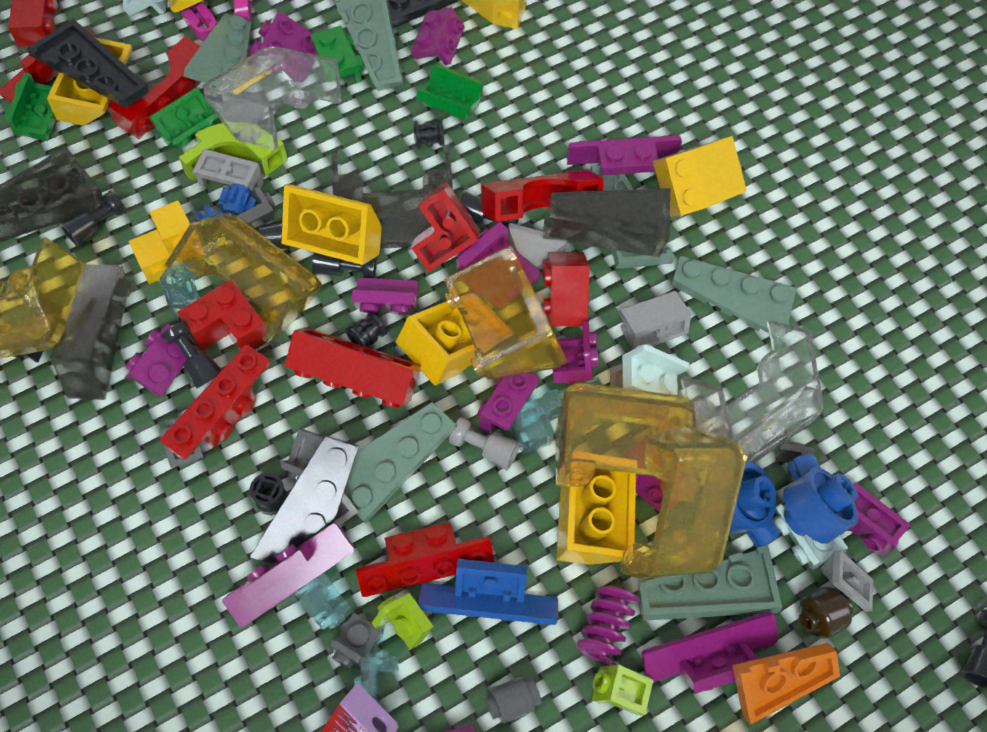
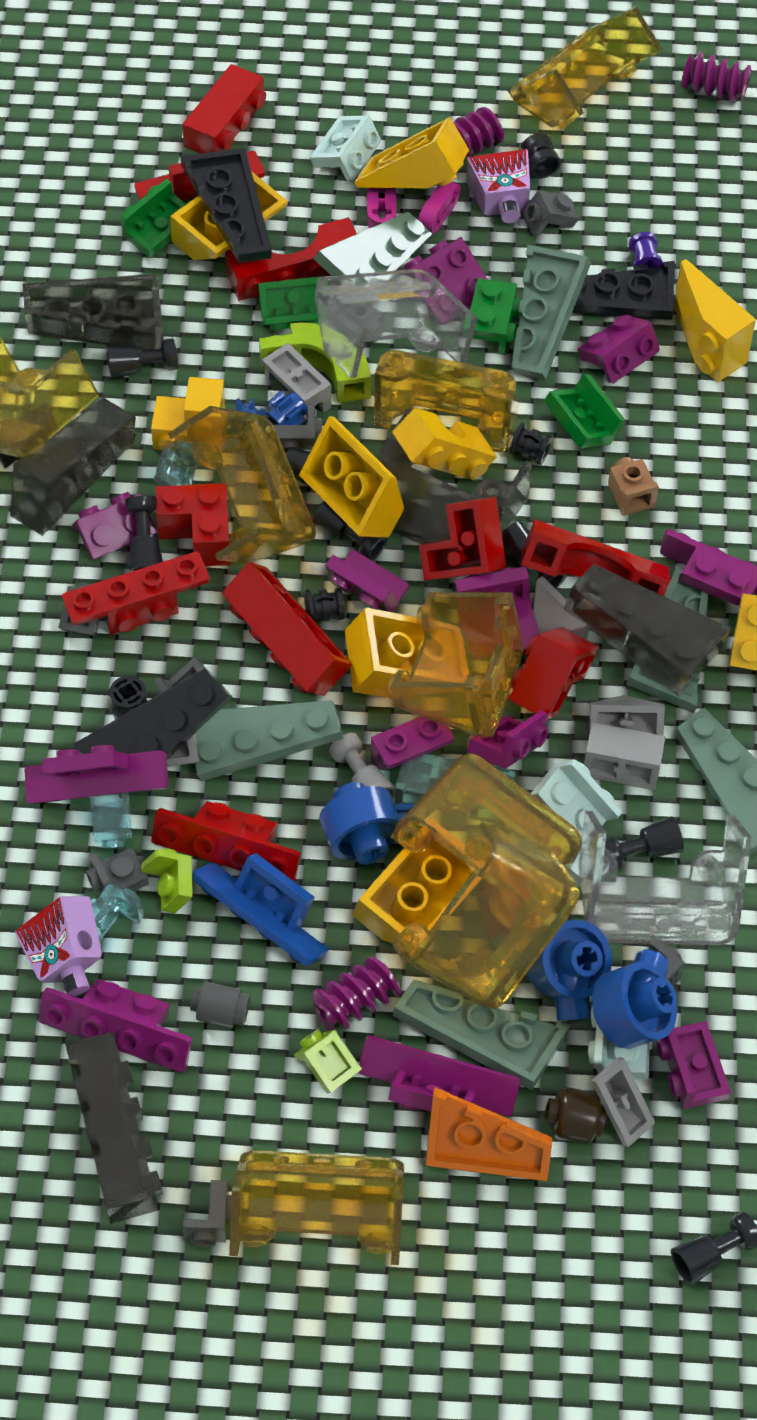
camera: 35 degrees right, 5 degrees down
none -> blue piece [319,782,419,865]
none -> clear yellow windscreen [374,350,519,452]
none -> yellow arch [392,407,497,480]
none -> light grey slope [589,695,665,735]
none -> black piece [599,816,684,872]
none -> medium nougat brick [608,457,659,516]

